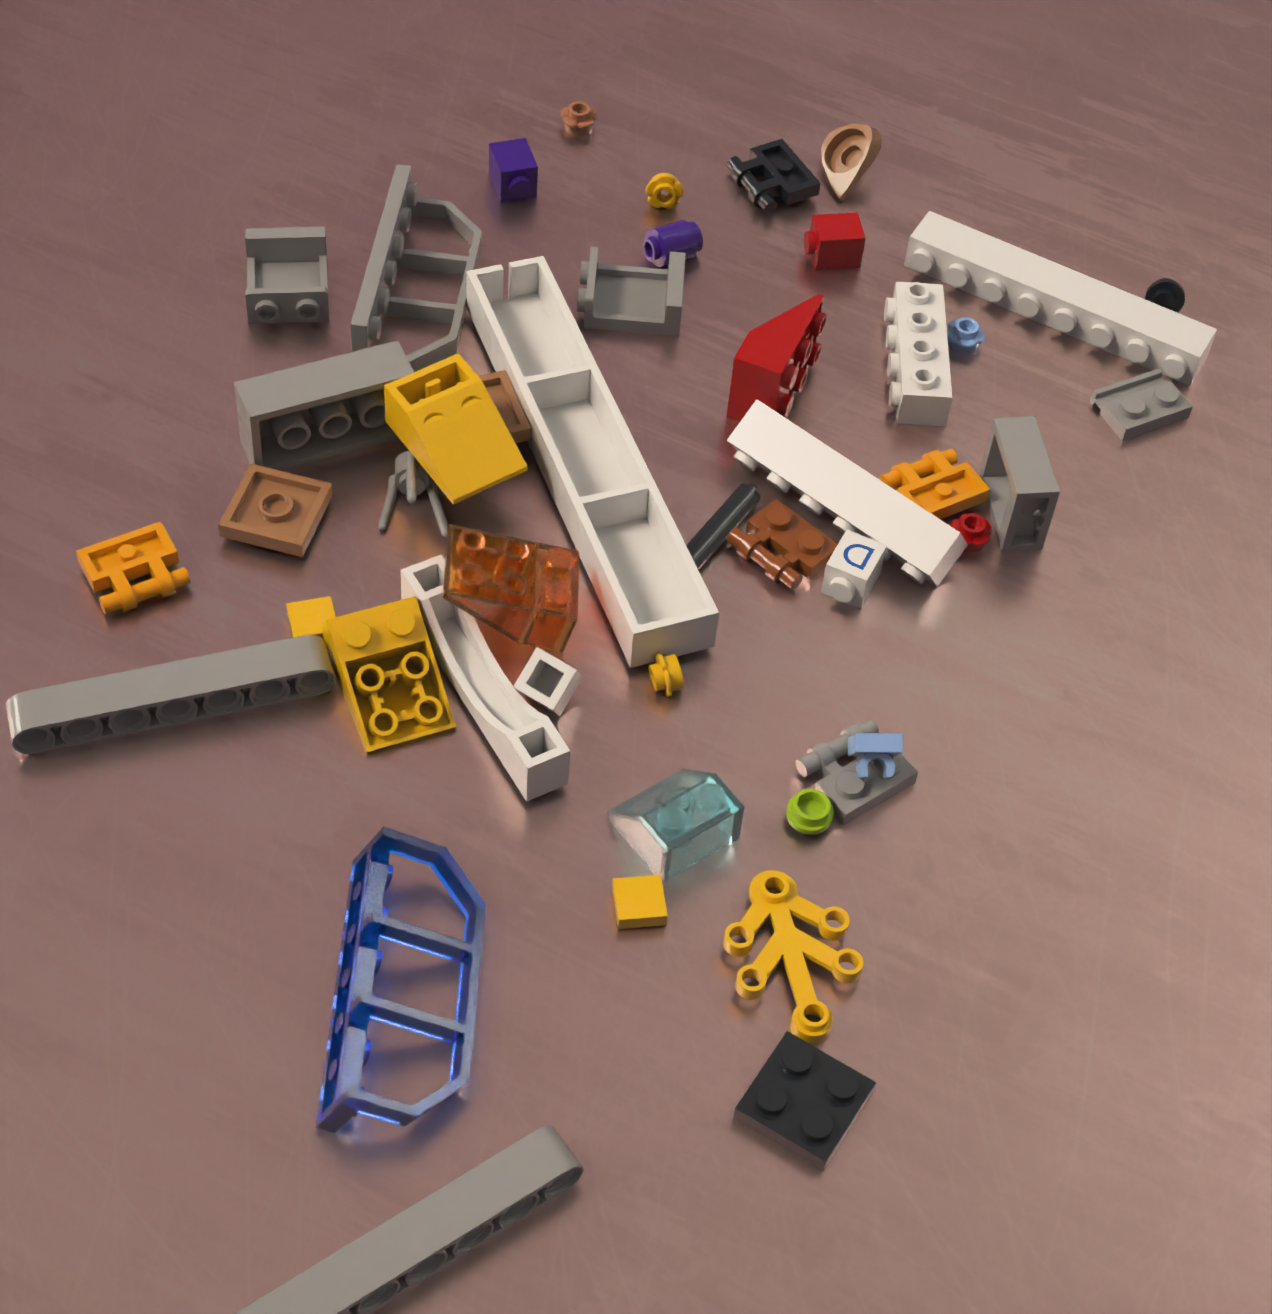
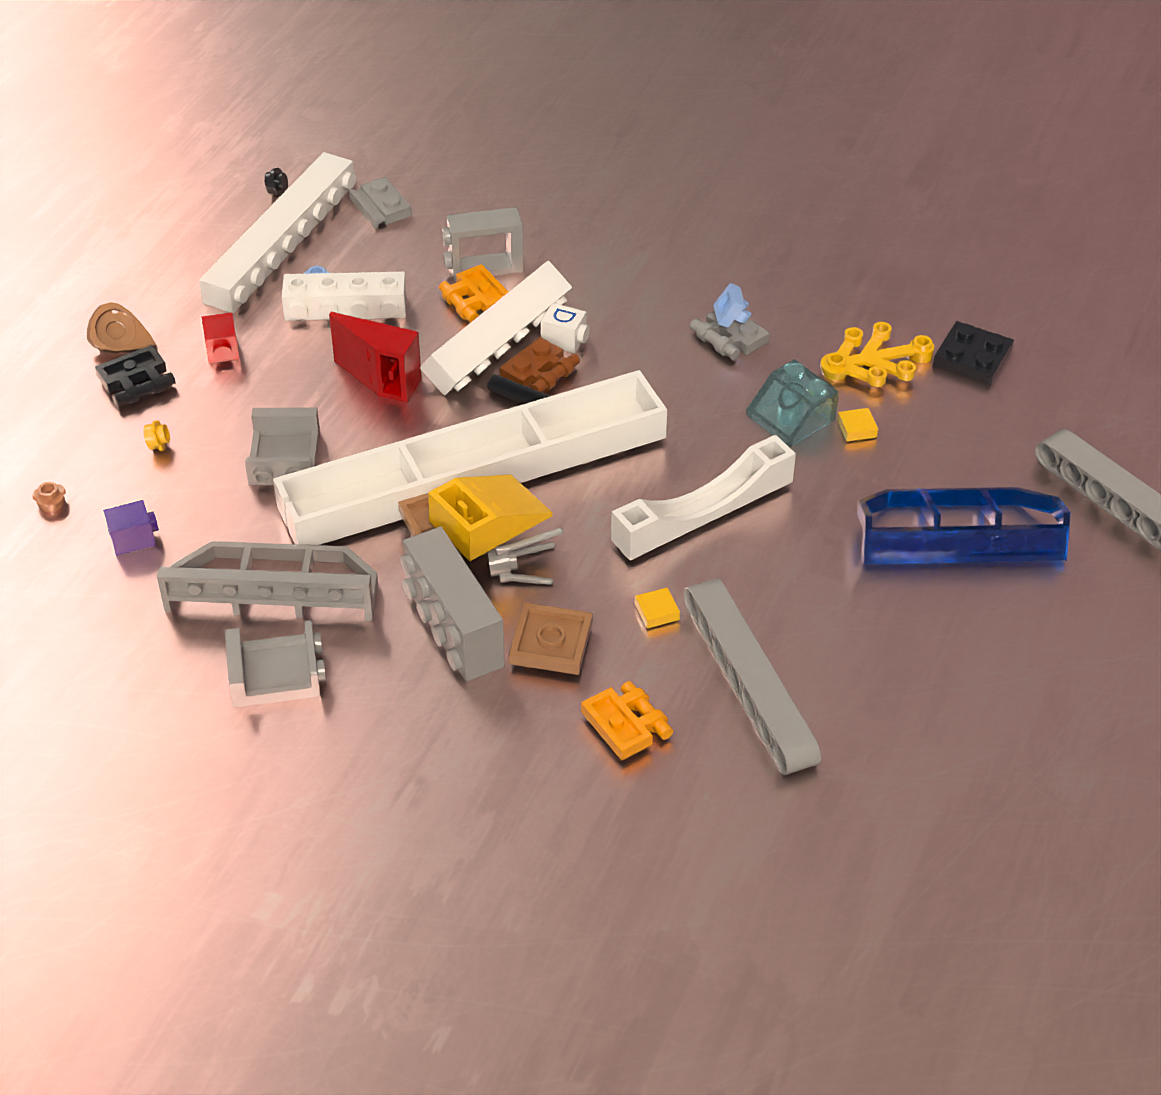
camera: 90 degrees left, 5 degrees down
yellow slope [322,596,456,753] -> none
clear orange slope [442,524,579,653] -> none
white brick [513,647,583,716] -> none
dark purple brick [643,220,703,267] -> none
yellow plate [649,654,684,698] -> none
lime plate [786,788,834,835] -> none
red plate [950,513,992,553] -> none

